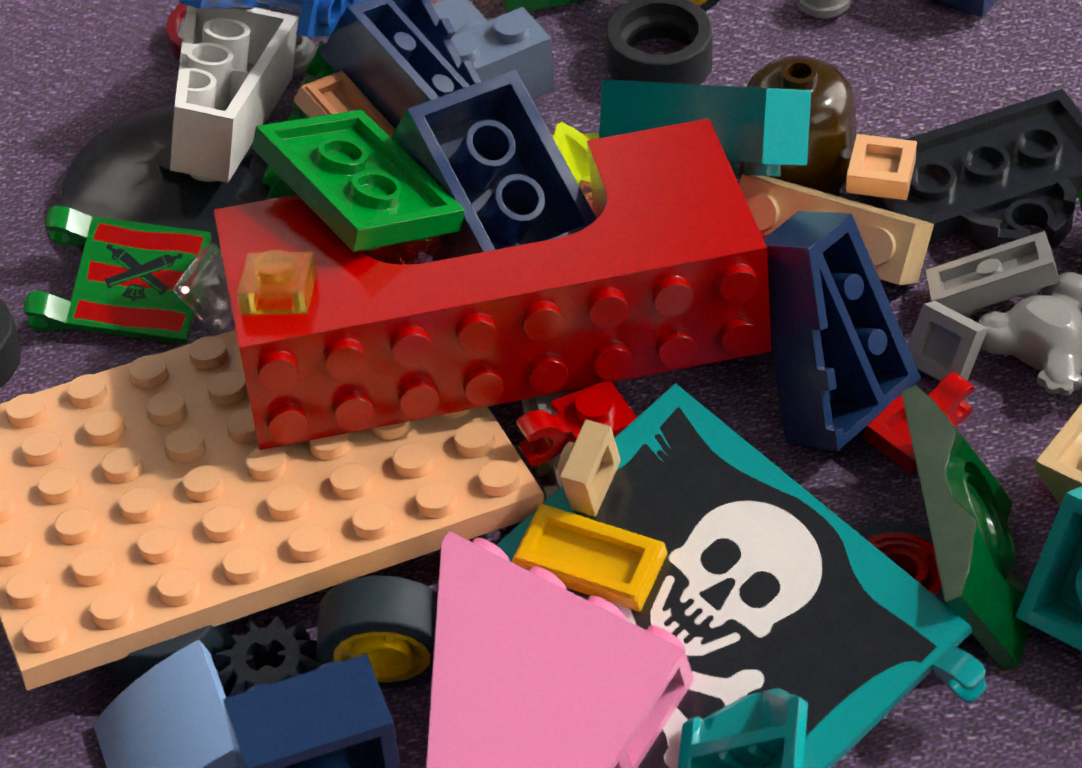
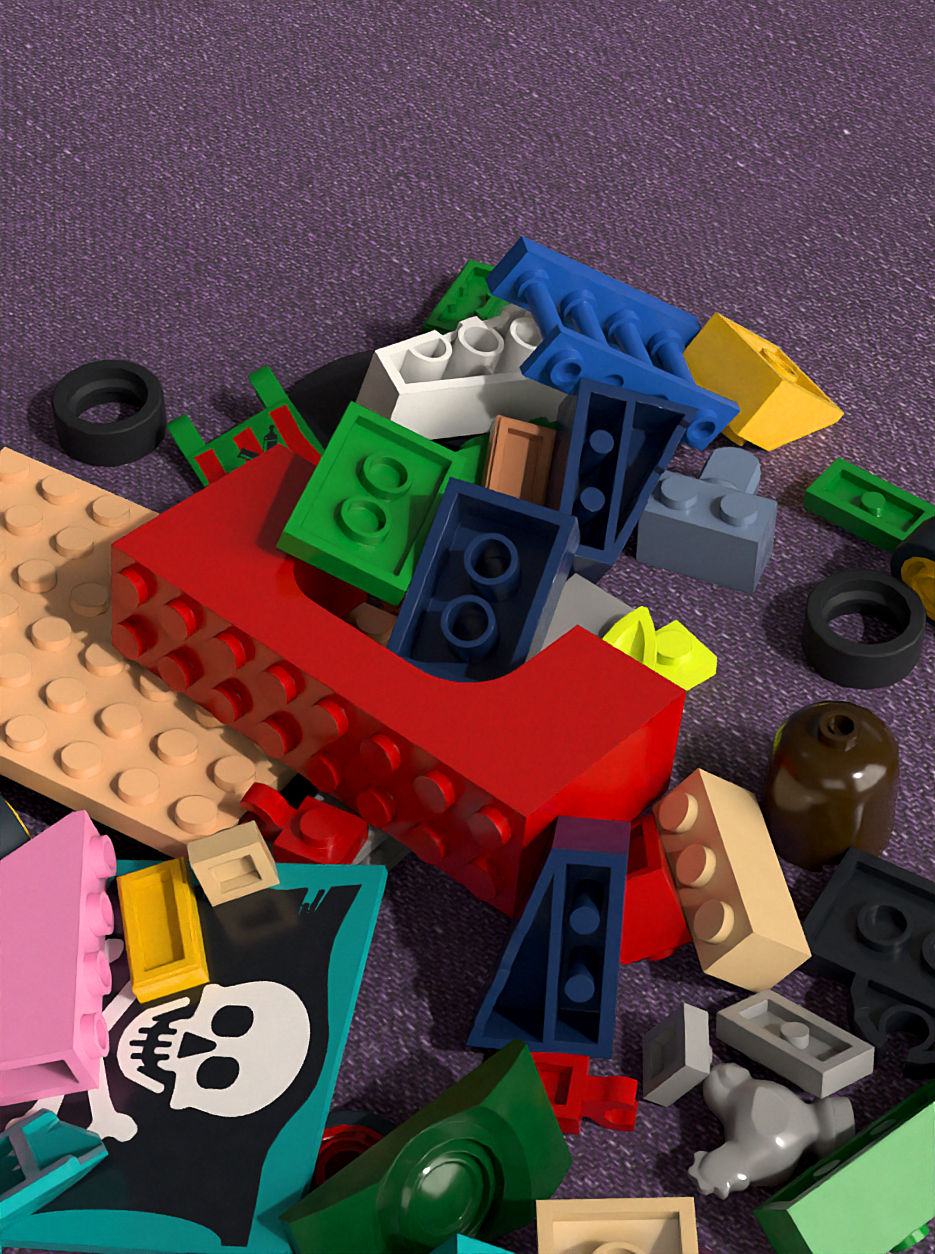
camera: 50 degrees right, 0 degrees up
clear yellow plate [237,250,317,315] -> none
teal brick [599,80,811,176] -> none
light nougat plate [846,134,917,200] -> none
none -> green plate [421,259,510,335]

